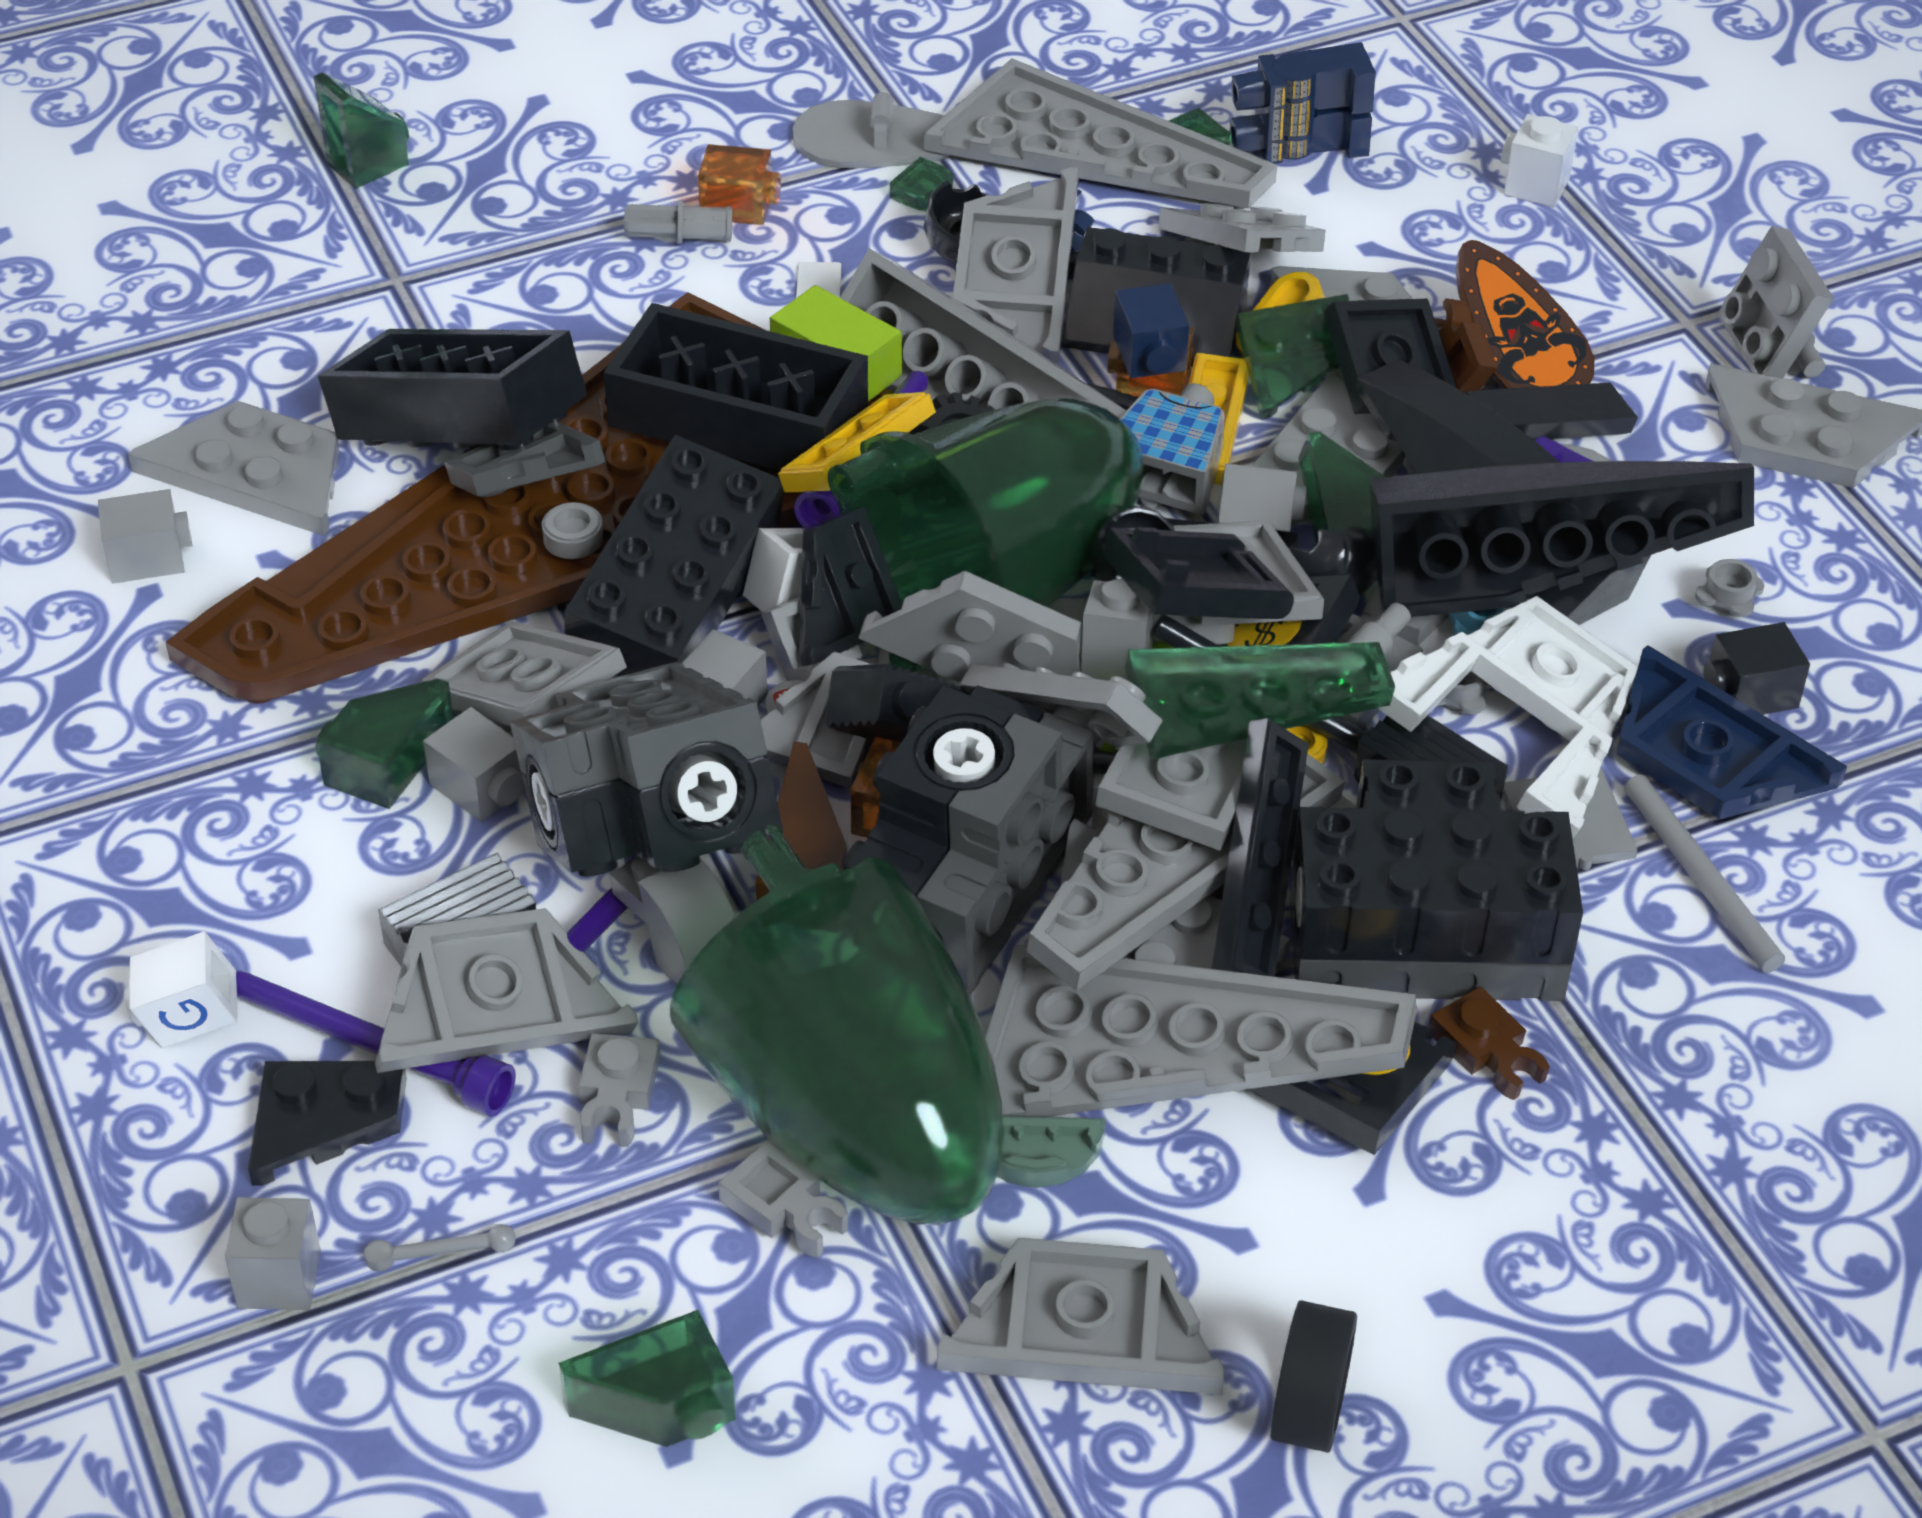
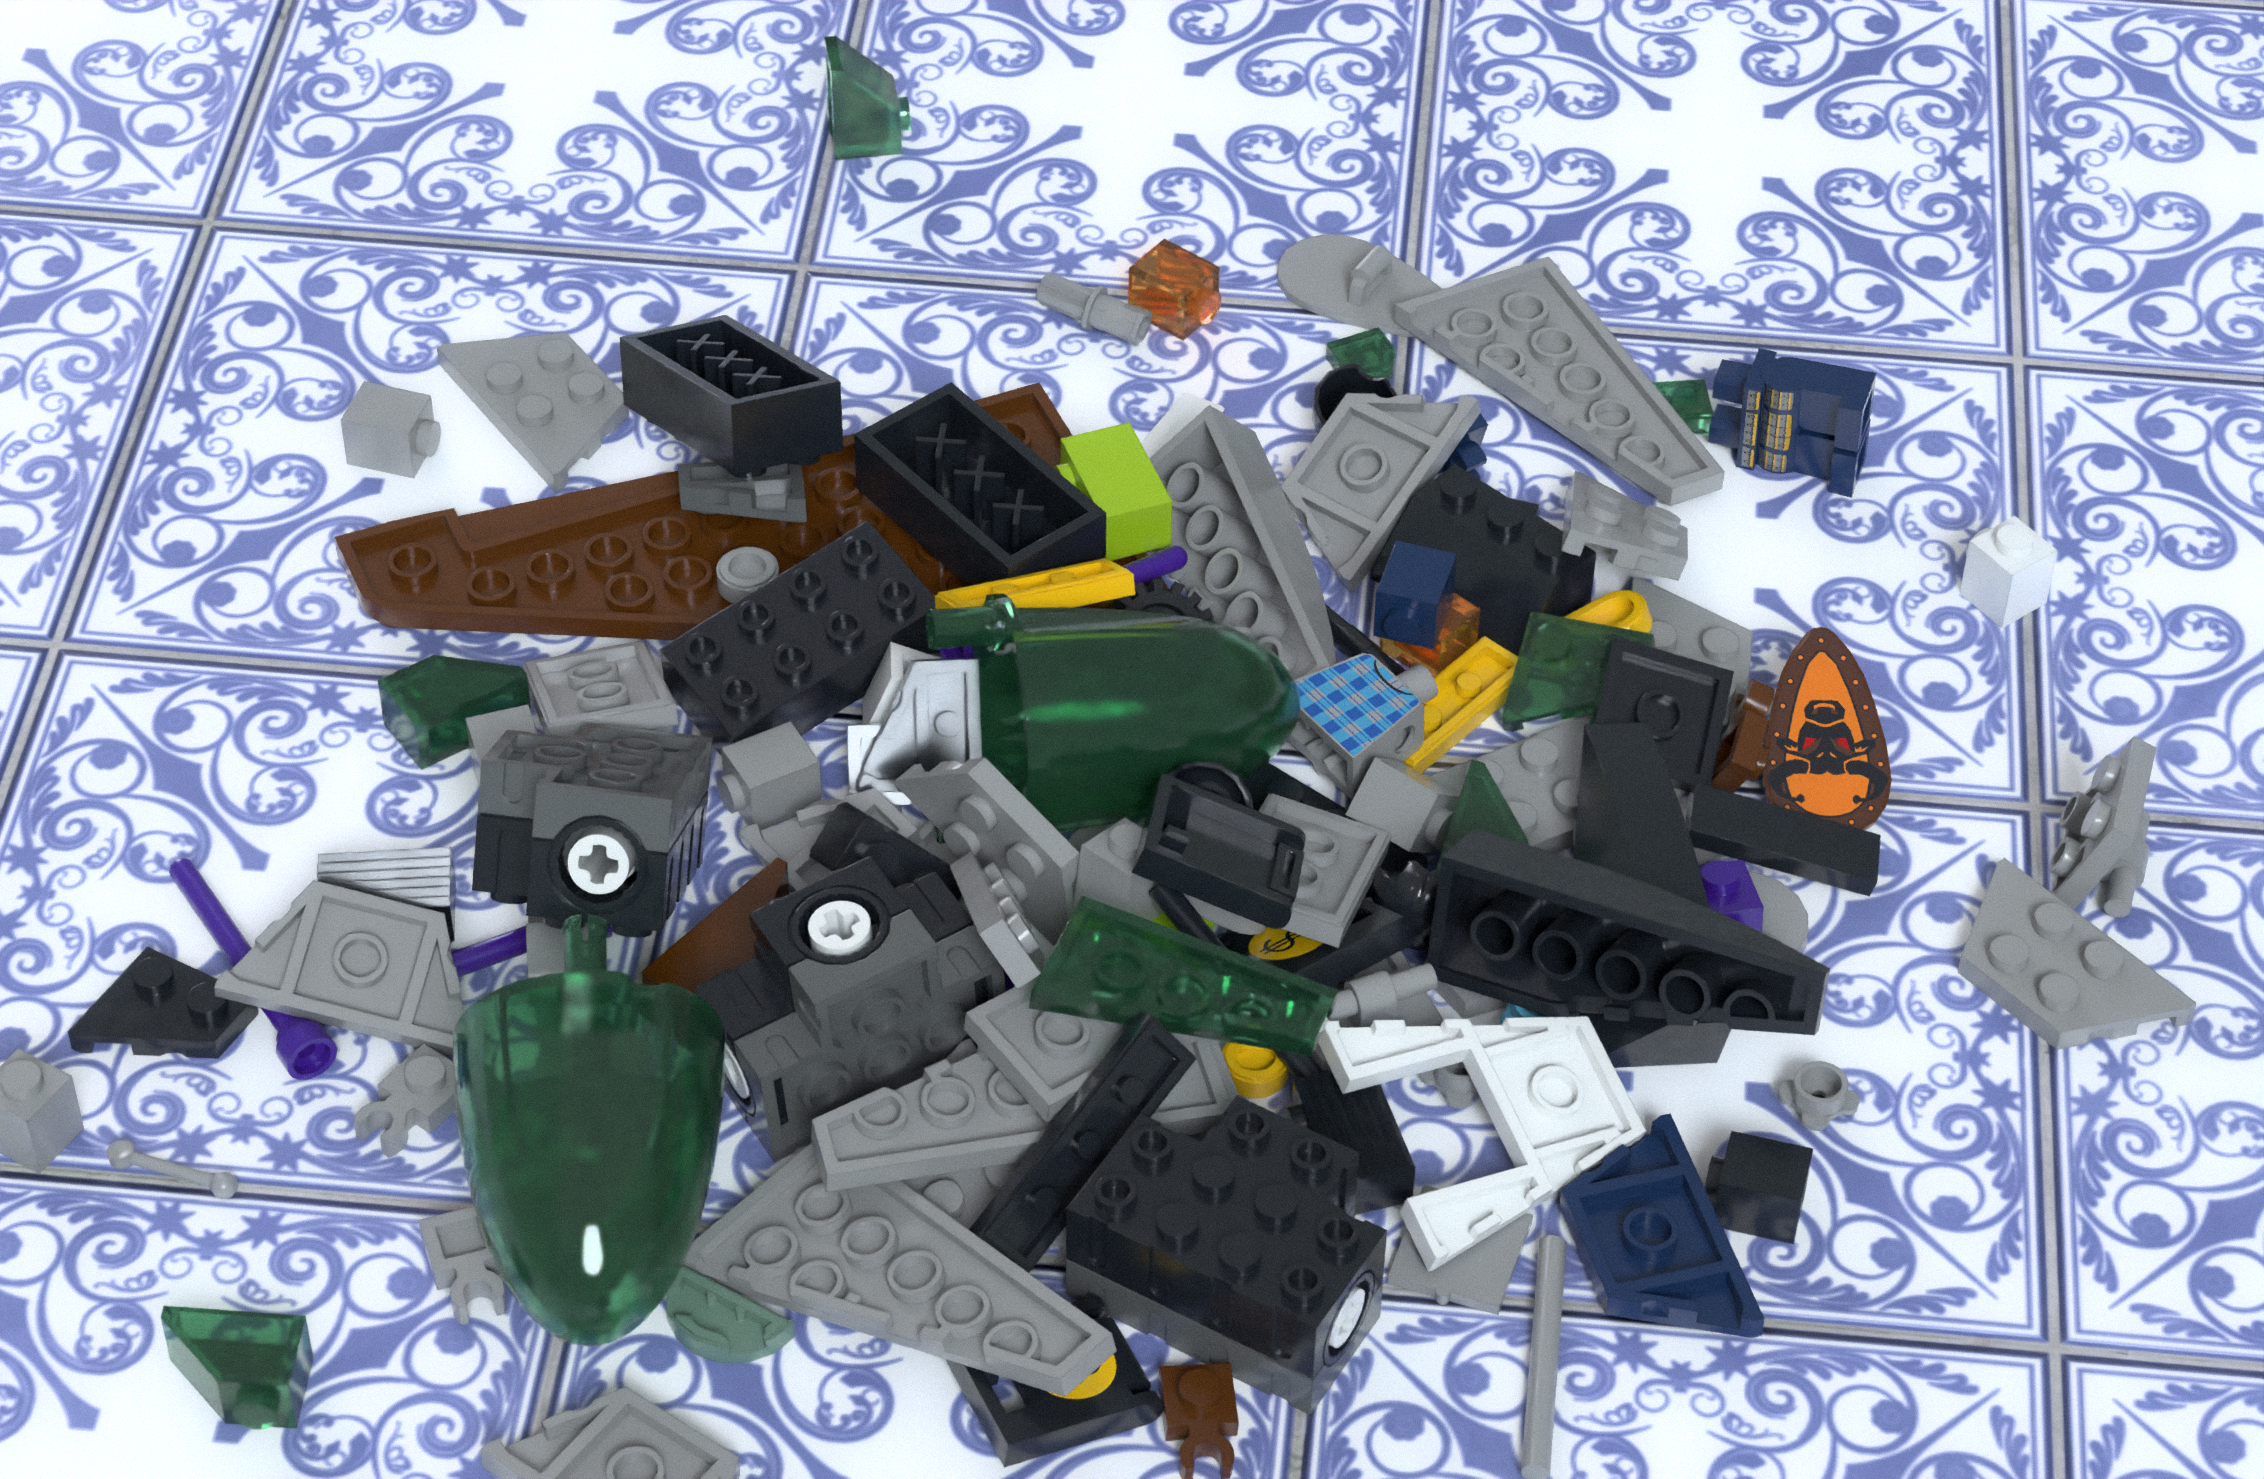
camera: 30 degrees right, 0 degrees up
white brick [124,931,237,1048] -> none

